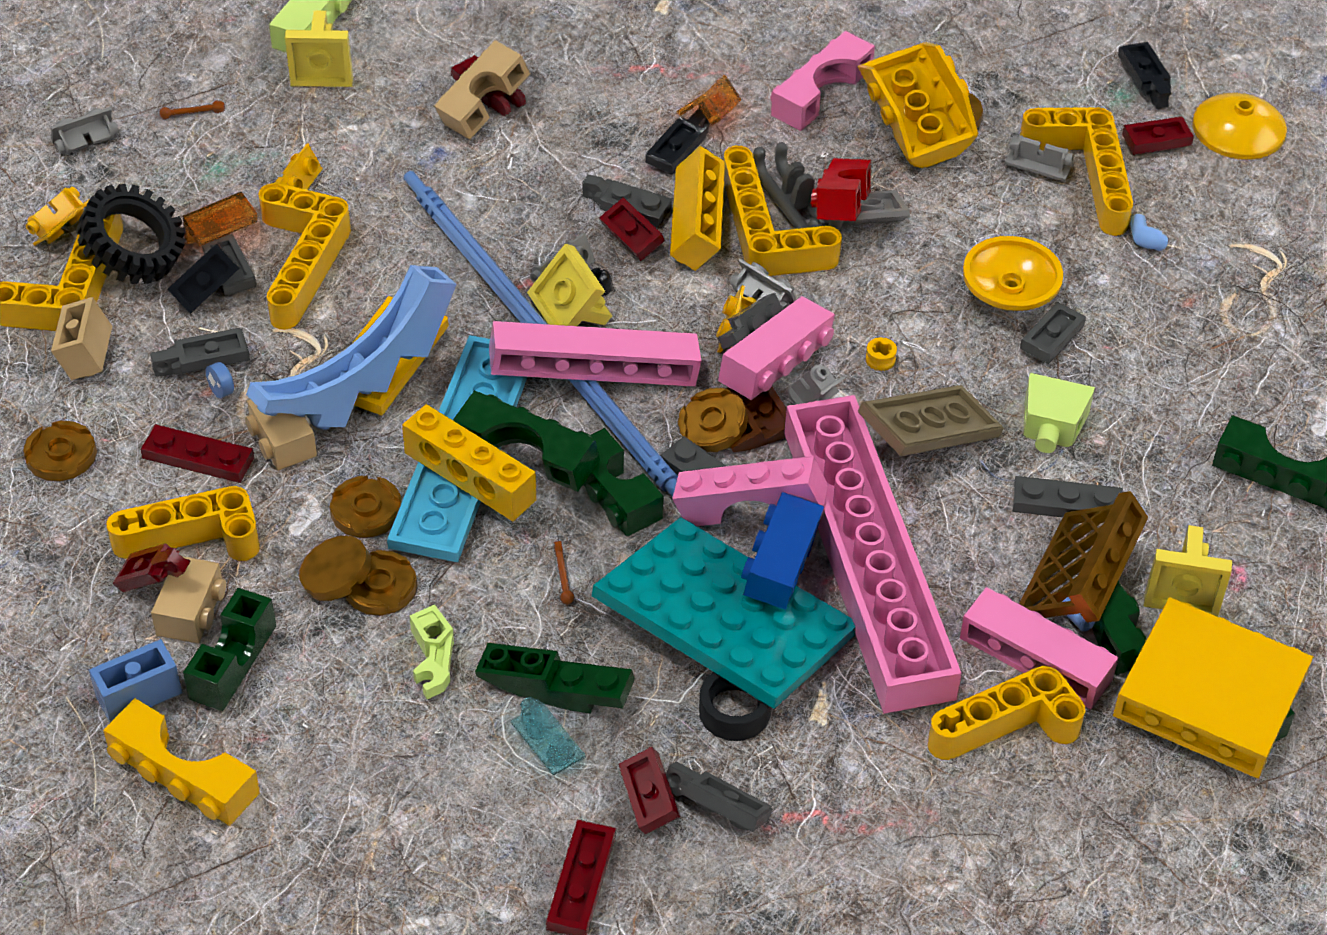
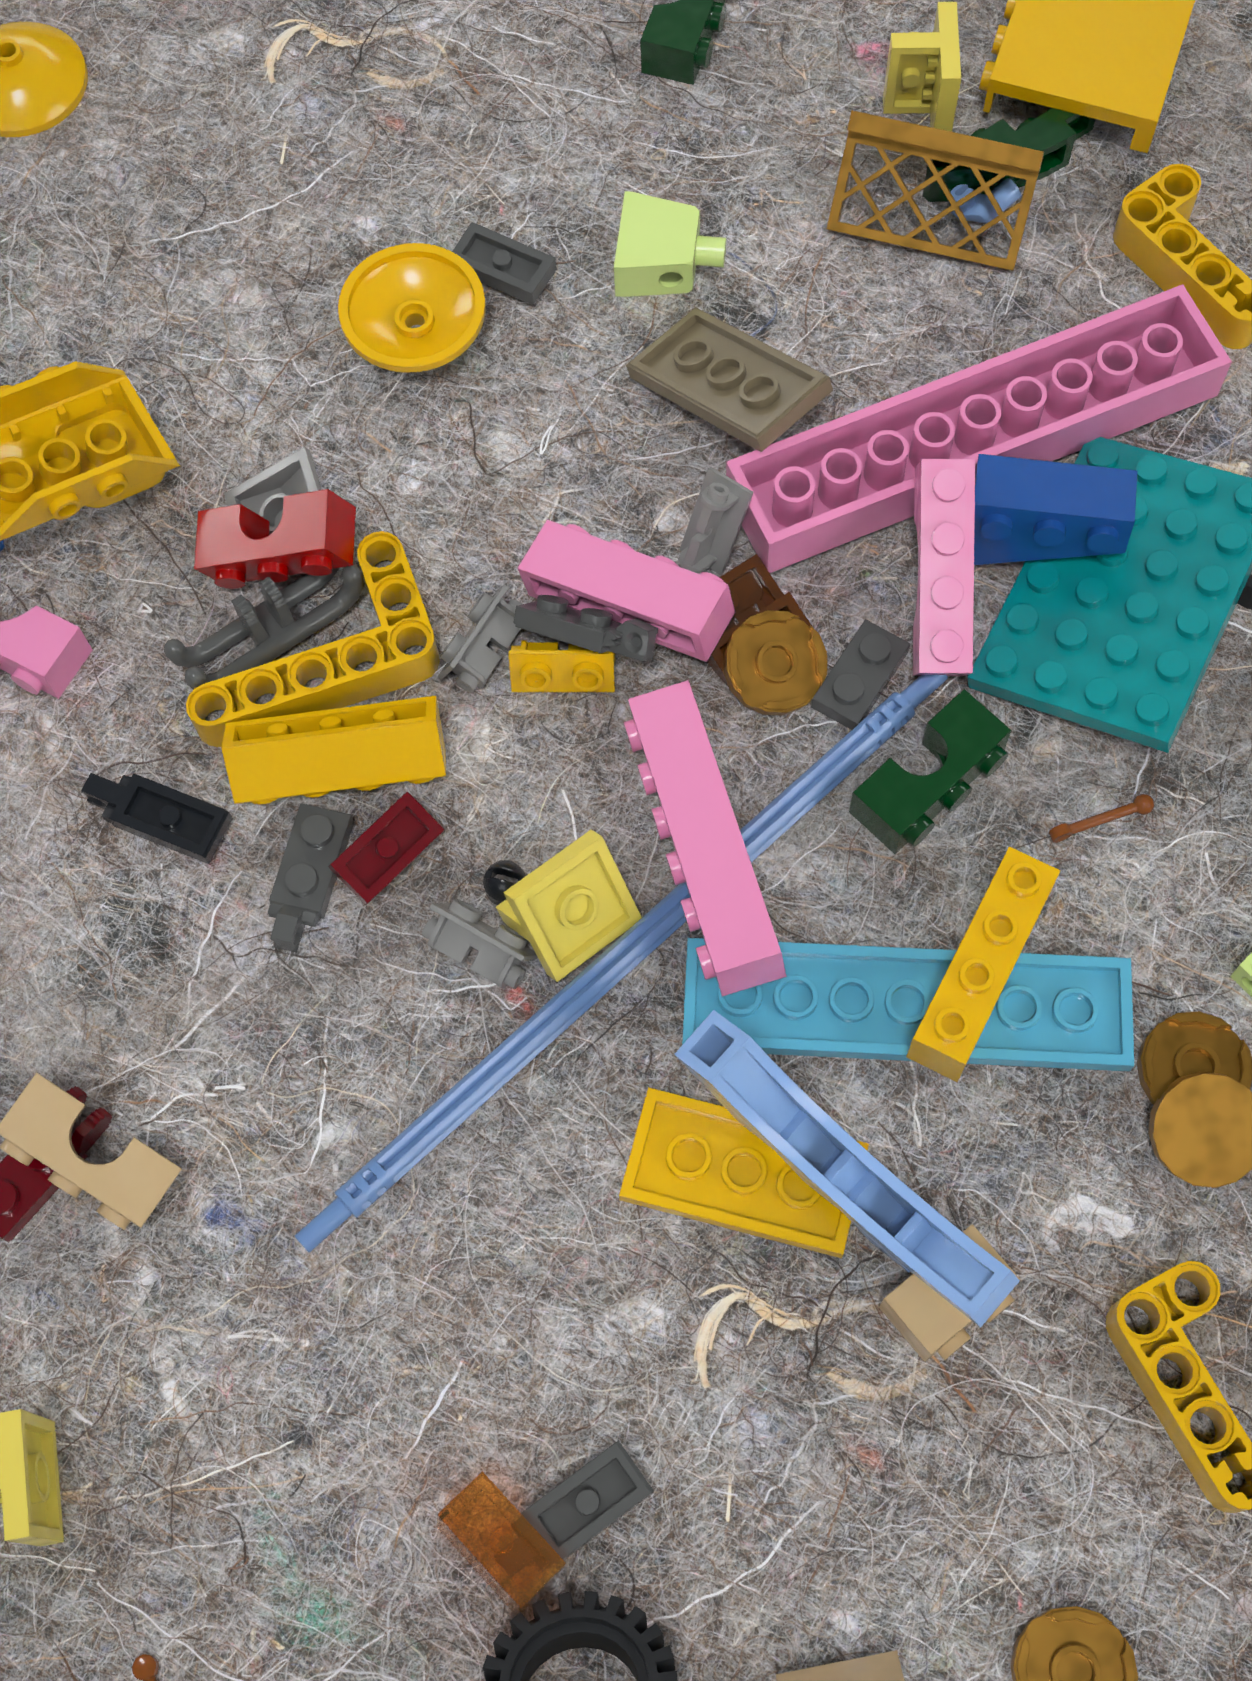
camera: 95 degrees left, 20 degrees up
dark red plate [140,424,254,483] -> none
dark grey hinge [150,328,250,376] -> none
black panel [167,241,241,314] -> none
medium blue tile [206,362,234,398] -> none
yellow beam [258,183,351,330] -> none
yellow hinge [275,144,323,190] -> none
pearl gold tile [330,476,402,538] -> none
dark green arch [453,390,600,492] -> none
clear orange panel [677,74,742,126] -> none
yellow bush [865,337,897,371] -> none
bright pink brick [960,587,1119,710] -> none
light grey hinge [1005,135,1075,182] -> none
dark grey plate [1012,476,1123,522] -> none
yellow beam [1020,107,1133,236] -> none
dark red plate [1122,116,1194,155] -> none
light blue arm [1130,214,1168,251] -> none

